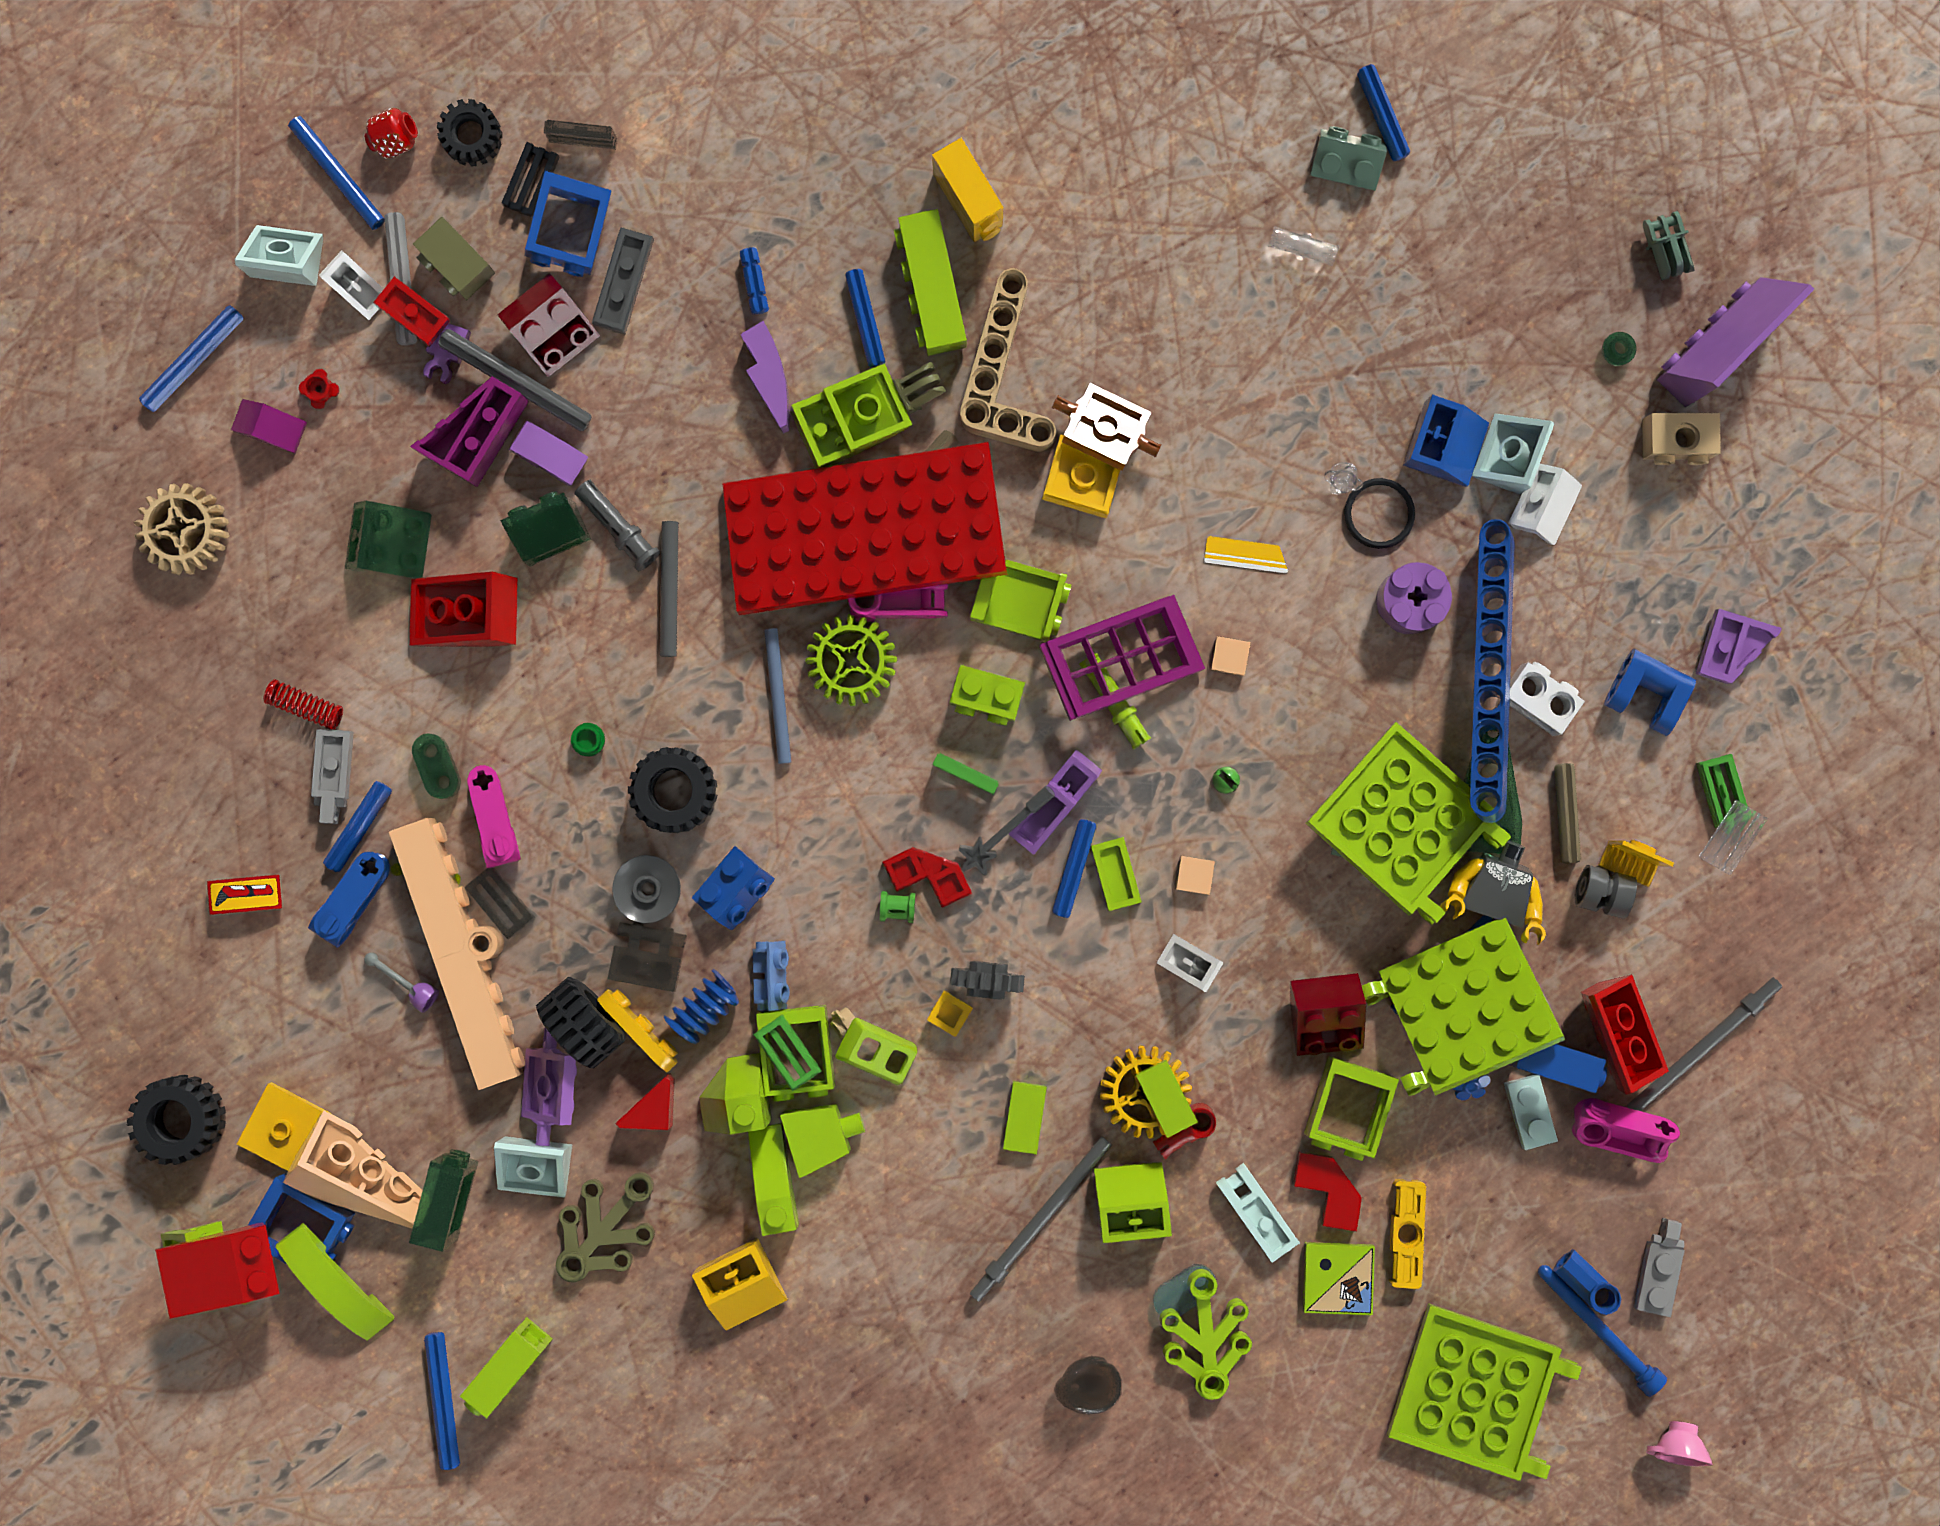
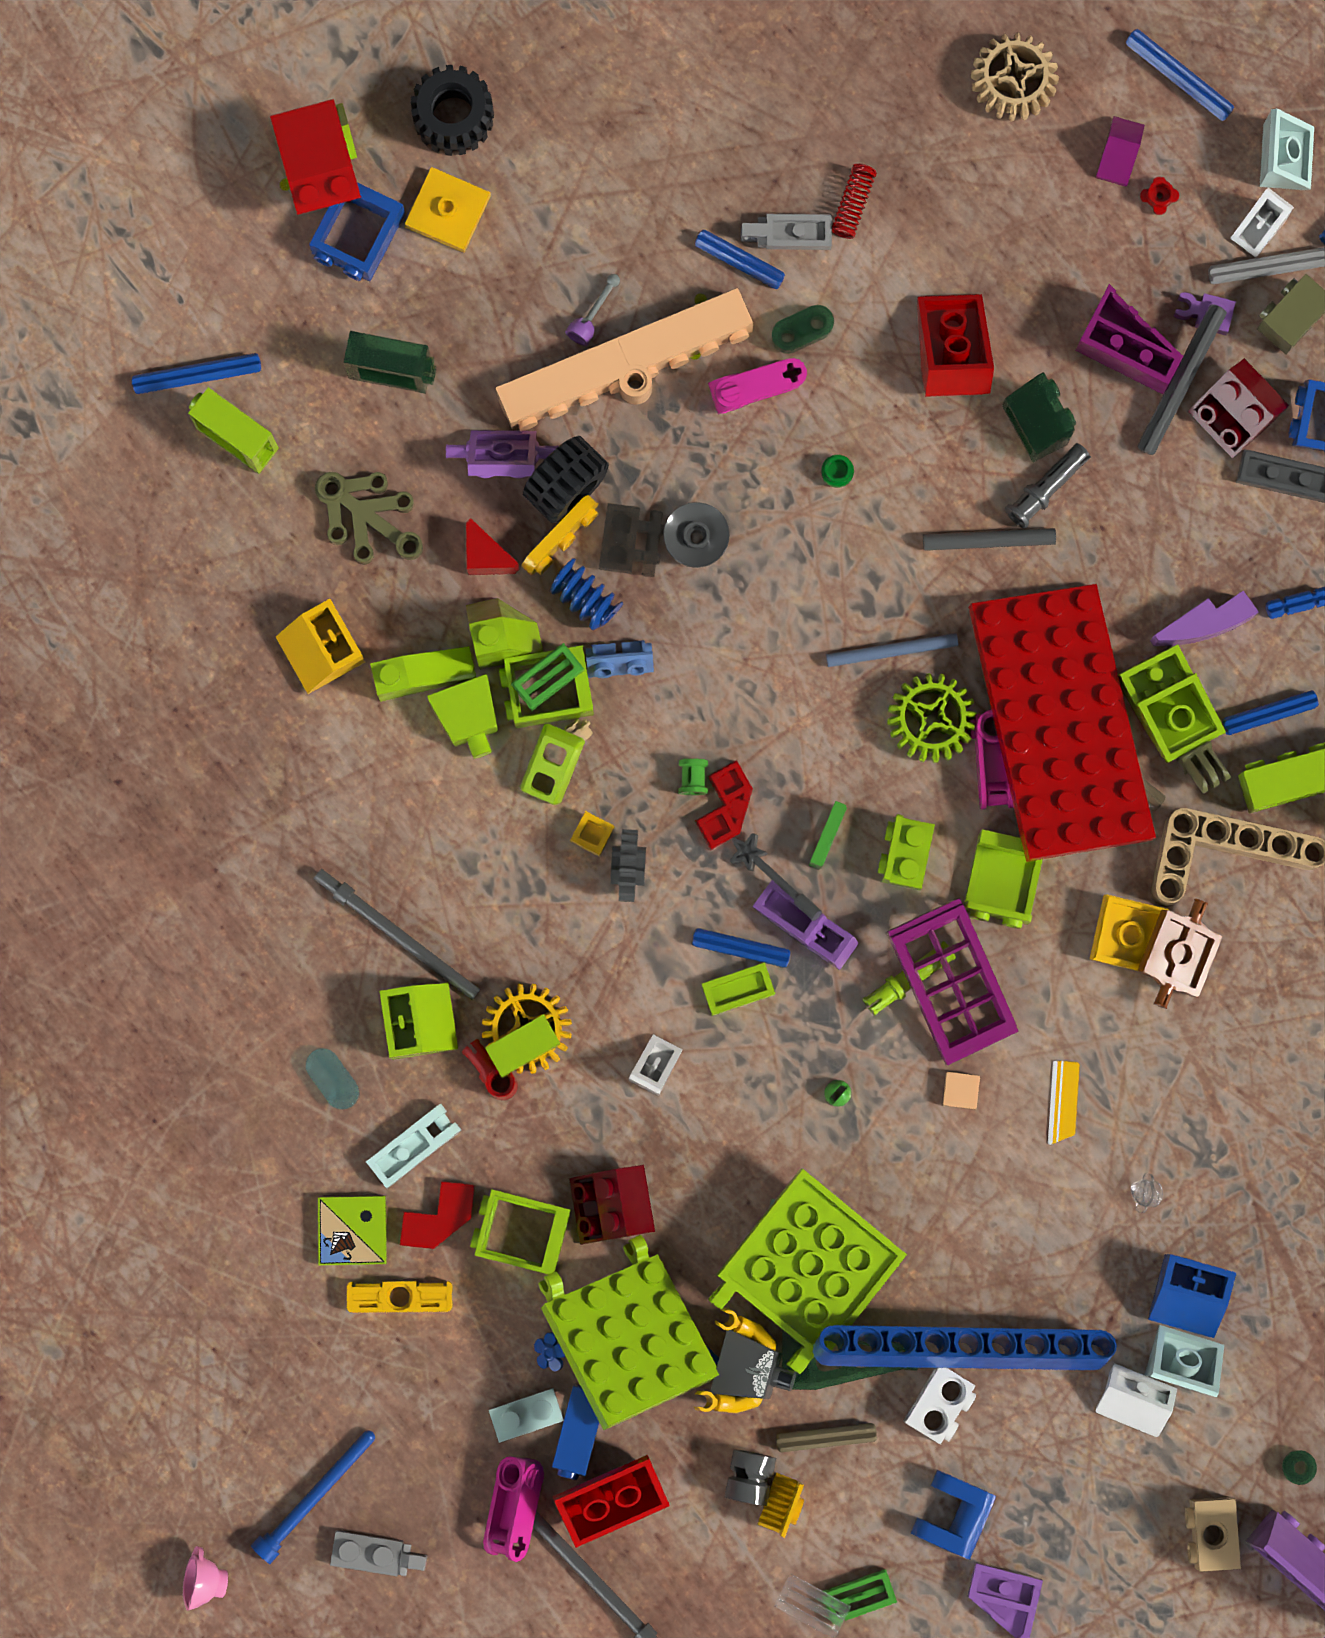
camera: 85 degrees right, 5 degrees down
slope [207,875,282,915] -> none
lime slope [275,1223,394,1340] -> none
light nougat wedge [283,1111,432,1230] -> none
blue piece [308,852,391,948] -> none
clear green bracket [345,500,432,579] -> none
red plate [373,276,450,347] -> none
clear smoke tile [465,867,535,939] -> none
light aqua slope [494,1136,572,1198] -> none
medium lavender slope [508,421,588,486] -> none
black tyre [628,747,718,833] -> none
blue bracket [692,846,775,930] -> none
lime tile [1003,1081,1047,1155] -> none
clear smoke hair [1054,1356,1122,1415] -> none
lime plant [1159,1269,1252,1400] -> none
light nougat tile [1175,856,1215,895] -> none
black tyre [1344,478,1415,549] -> none
medium lavender brick [1376,562,1452,634] -> none
lime plate [1387,1303,1582,1481] -> none
blue piece [1553,1249,1621,1315] -> none

